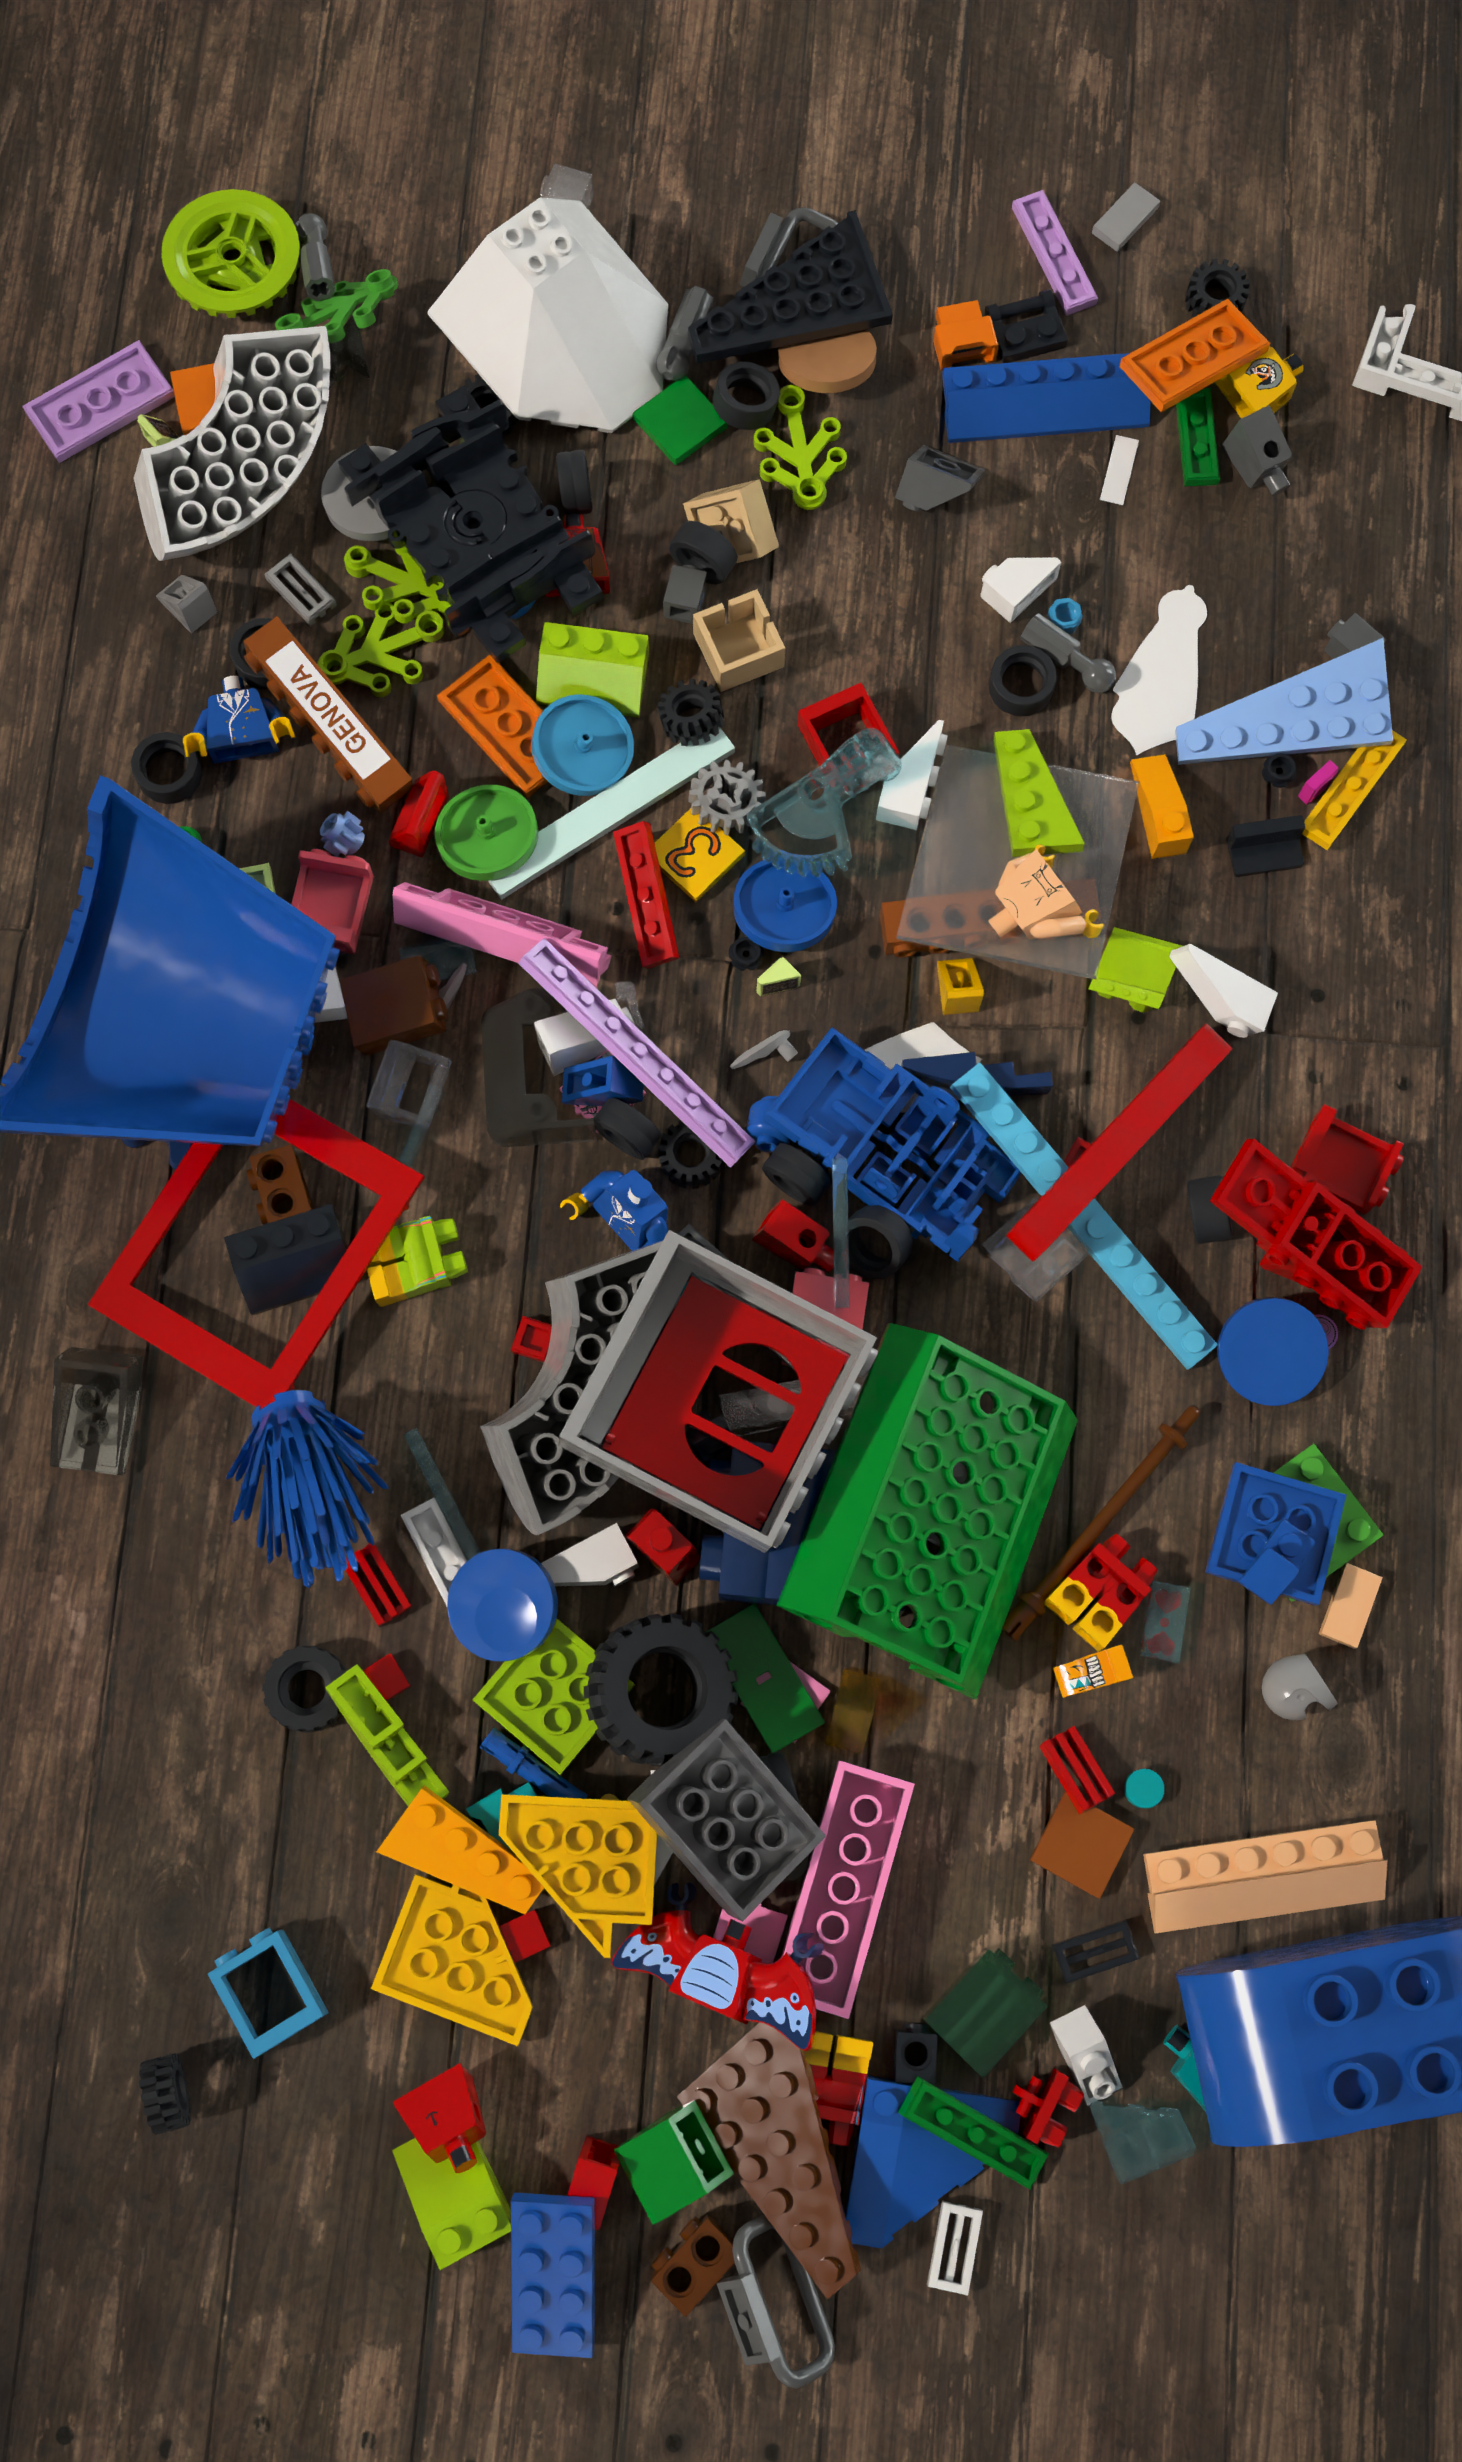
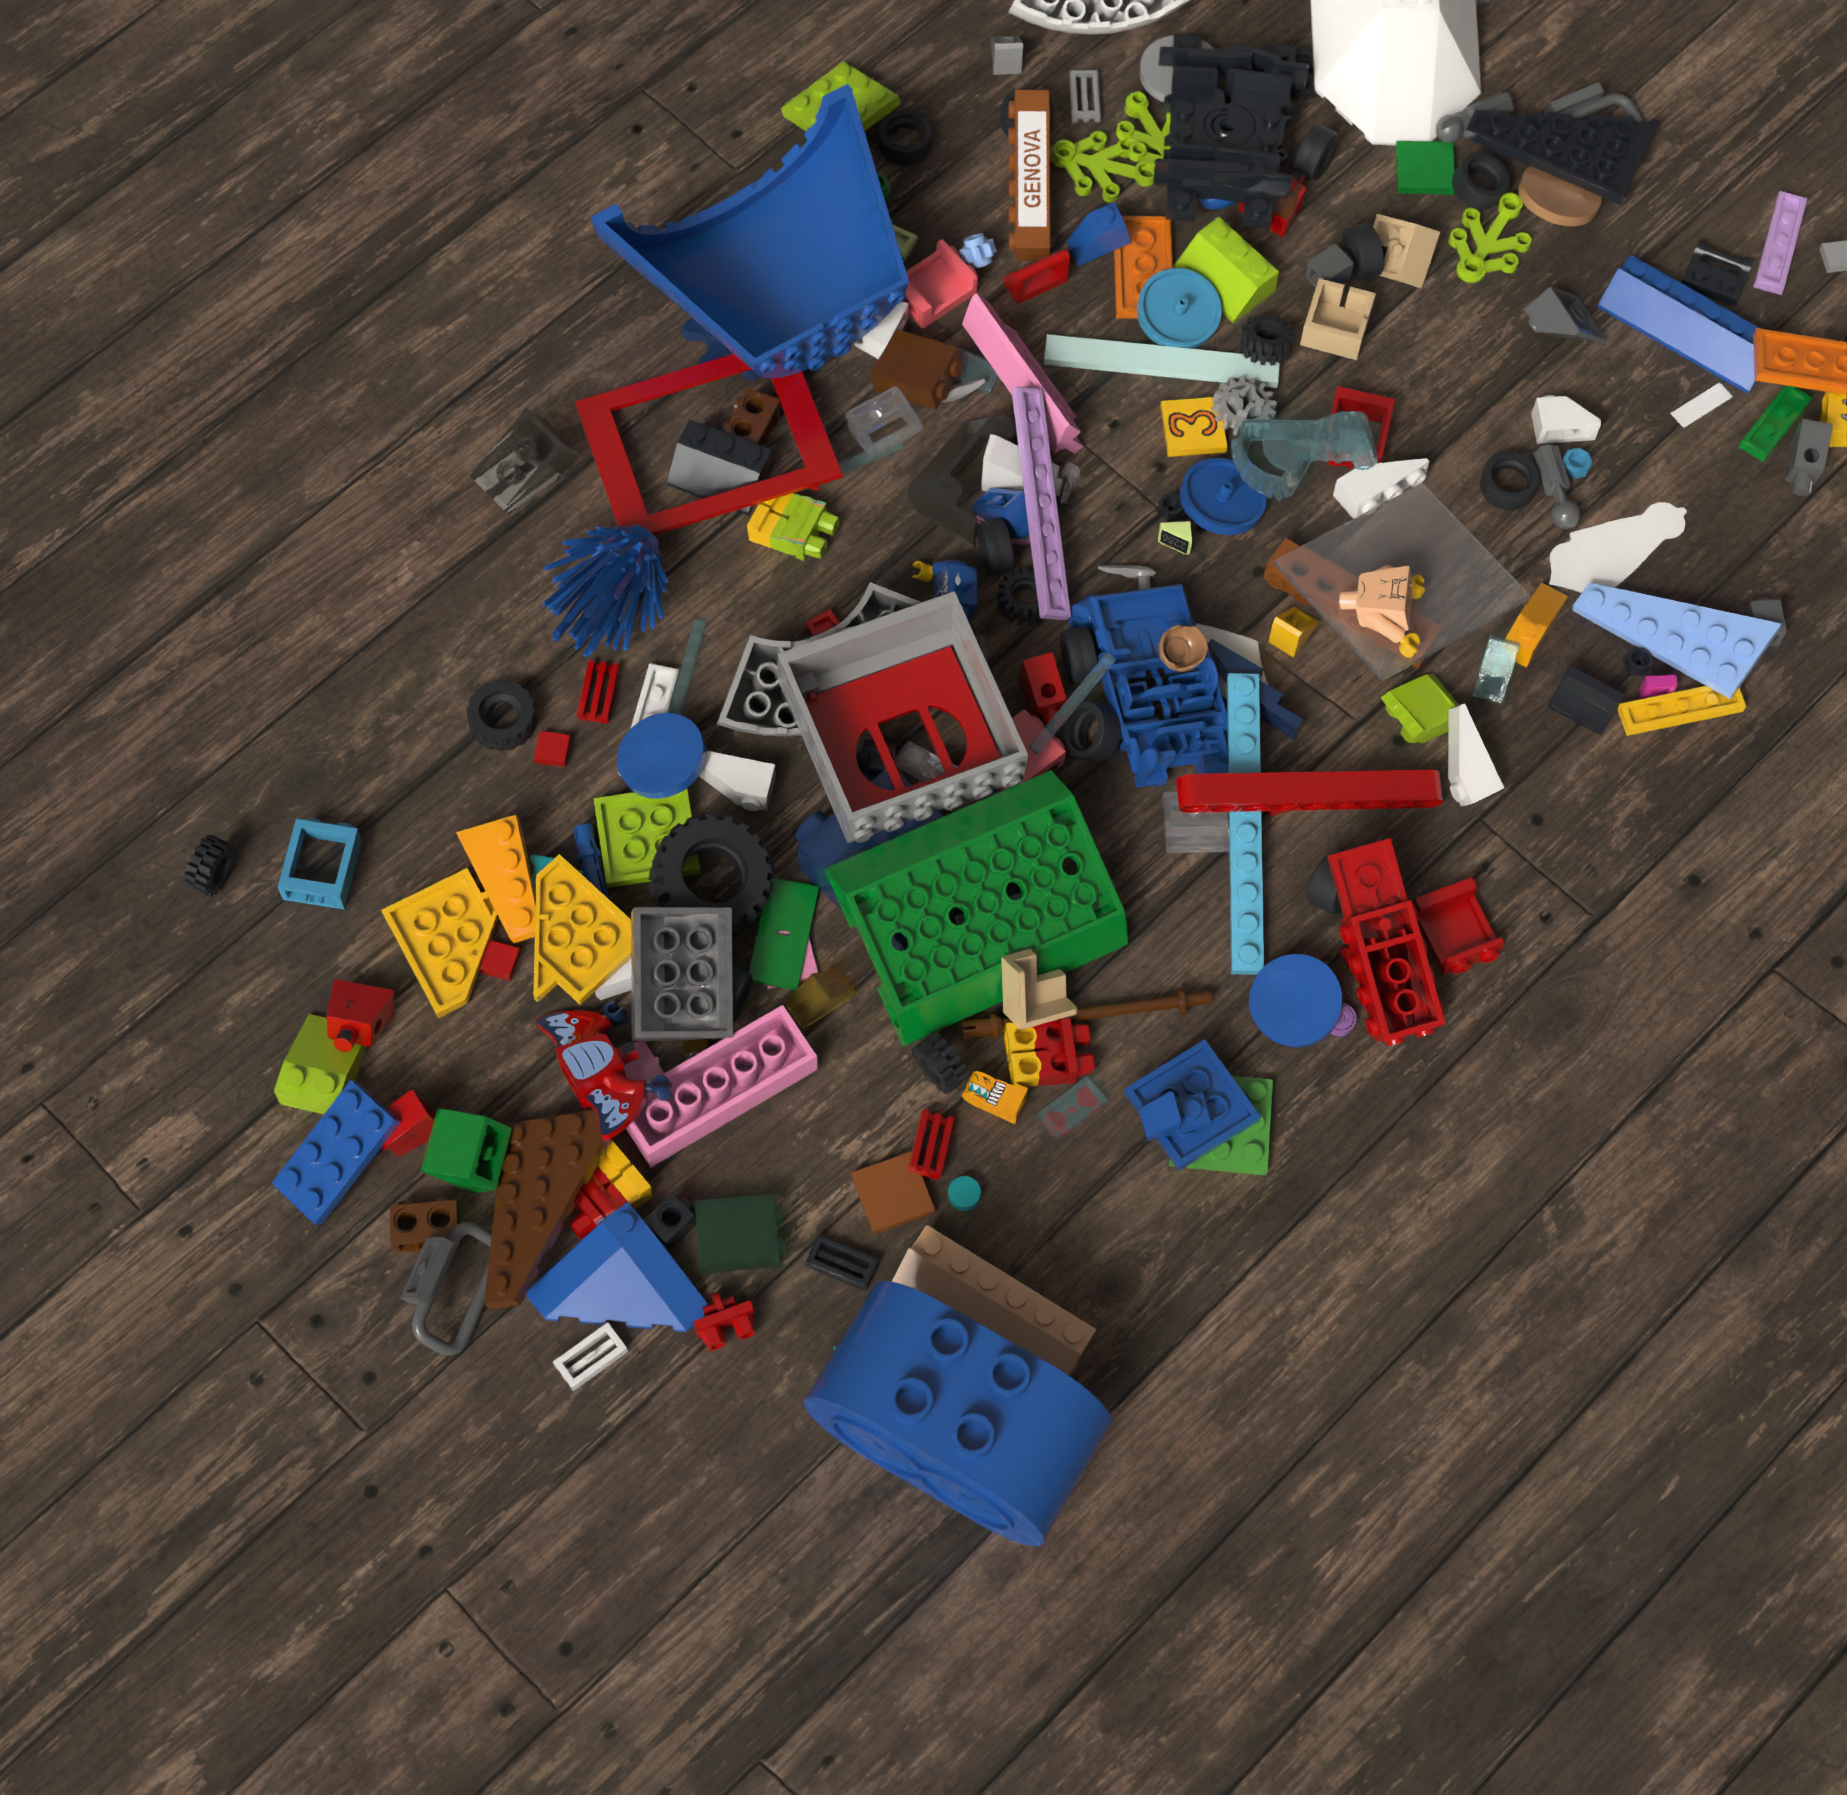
camera: 40 degrees right, 10 degrees down
blue torso [183,676,295,764] -> none
lime slope [326,1664,449,1806] -> none
bright green piece [435,785,539,881] -> none
red plate [613,821,680,969] -> none
red torso [624,1509,701,1586] -> none
green tile [898,2076,1049,2190] -> none
orange piece [933,300,999,372] -> none
lime wing [993,729,1085,857] -> none
white slope [1050,2005,1123,2106] -> none
clear light blue slope [1090,2101,1196,2185] -> none
light grey helmet [1261,1653,1338,1721] -> none
light nougat tile [1319,1563,1383,1649] -> none
none -> lime plate [781,61,900,132]
none -> black tyre [912,1032,969,1094]
none -> tan panel [1001,949,1077,1030]
none -> blue slope [1067,202,1131,266]
none -> medium nougat hair [1158,625,1209,672]
none -> clear light blue slope [1473,636,1520,704]

